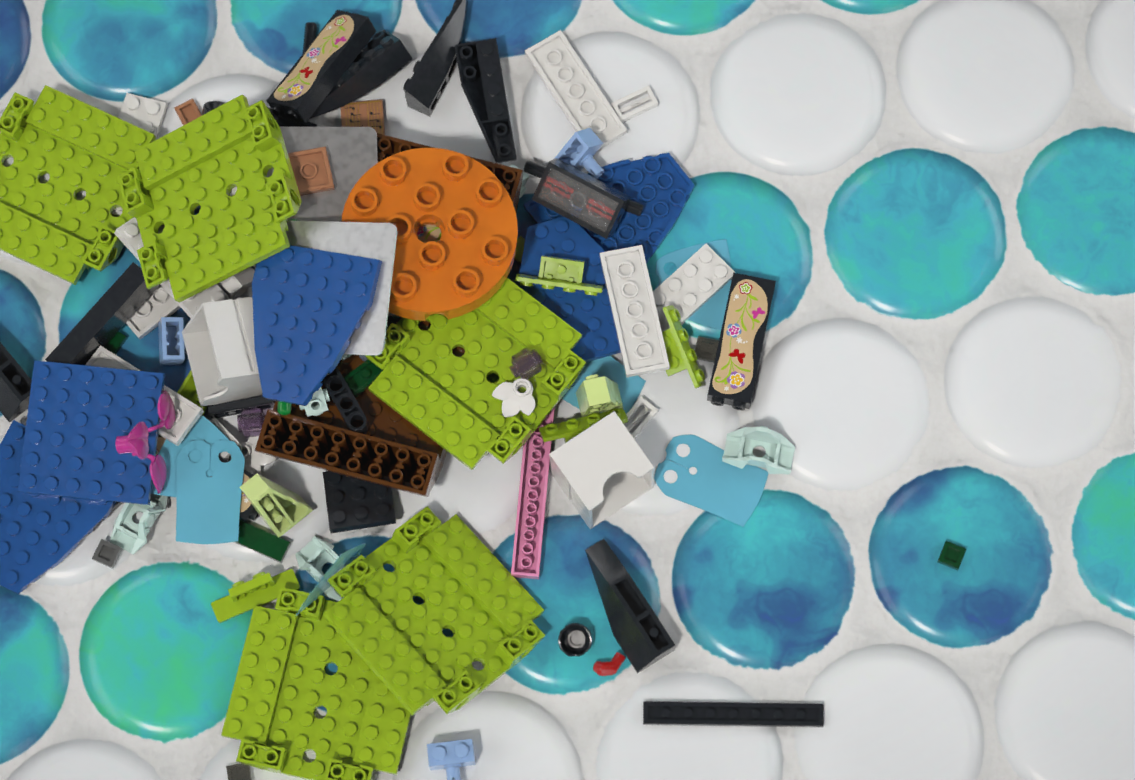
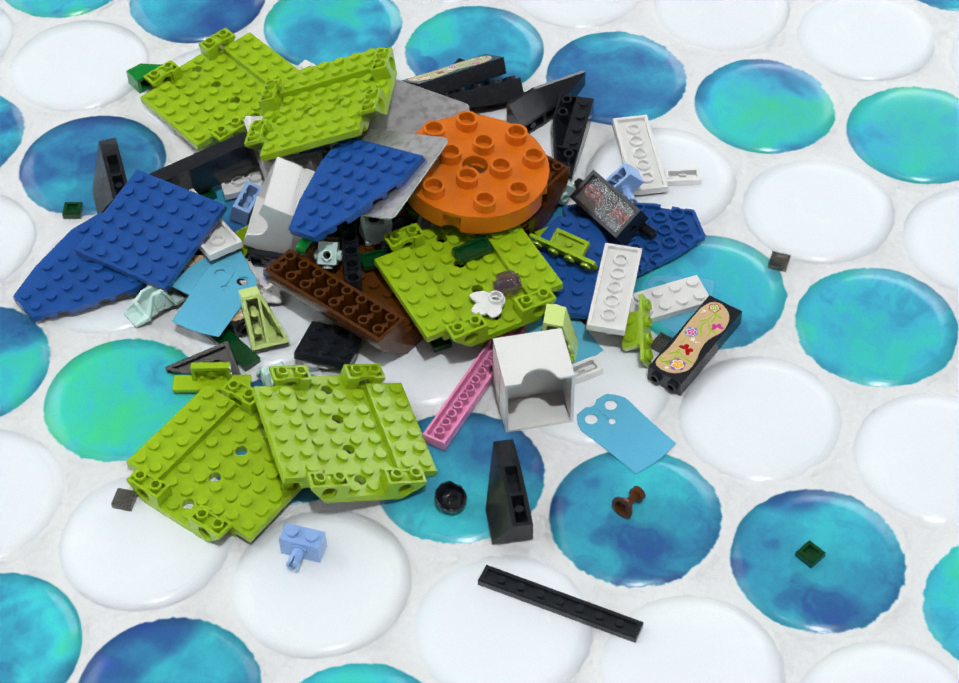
camera: 20 degrees right, 25 degrees down
dark grey plate [92,539,122,569] -> none
dark pink plant [115,390,175,494] -> none
nougat tile [288,147,334,196] -> none
medium azure piece [295,543,366,617] -> none
red arm [593,652,626,676] -> none
light aqua piece [722,426,795,474] -> none
none -> black wing [165,341,242,375]
none -> dark green tile [452,235,494,266]
none -> reddish brown piece [612,486,646,519]
none -> clear smoke tile [768,251,791,272]

